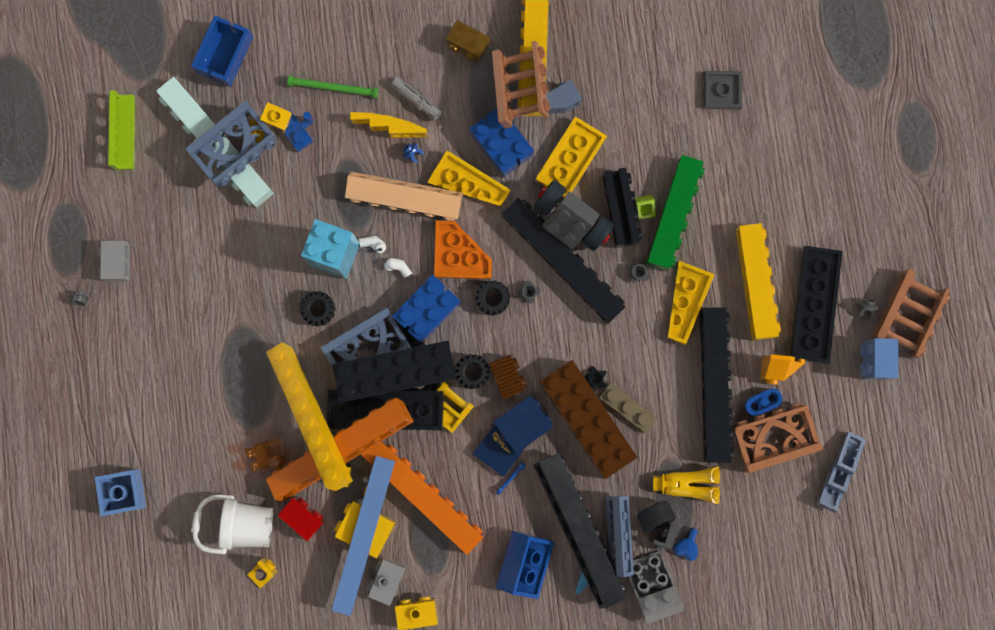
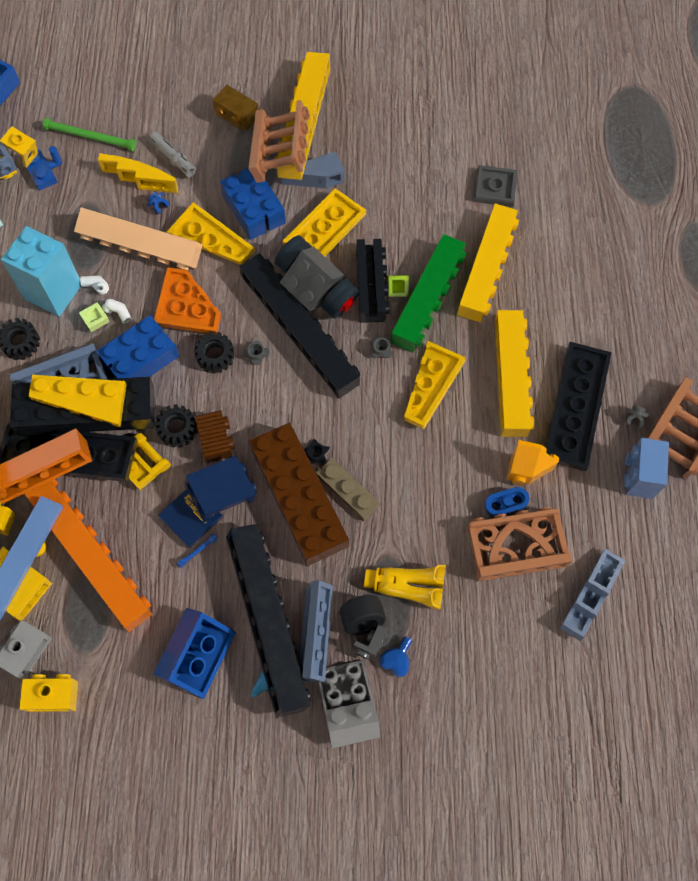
camera: 10 degrees right, 15 degrees down
black brick [700,307,733,463] -> none
none -> yellow wing [29,375,127,427]
none -> yellowish green plate [79,302,110,332]
none -> yellow brick [457,204,519,323]

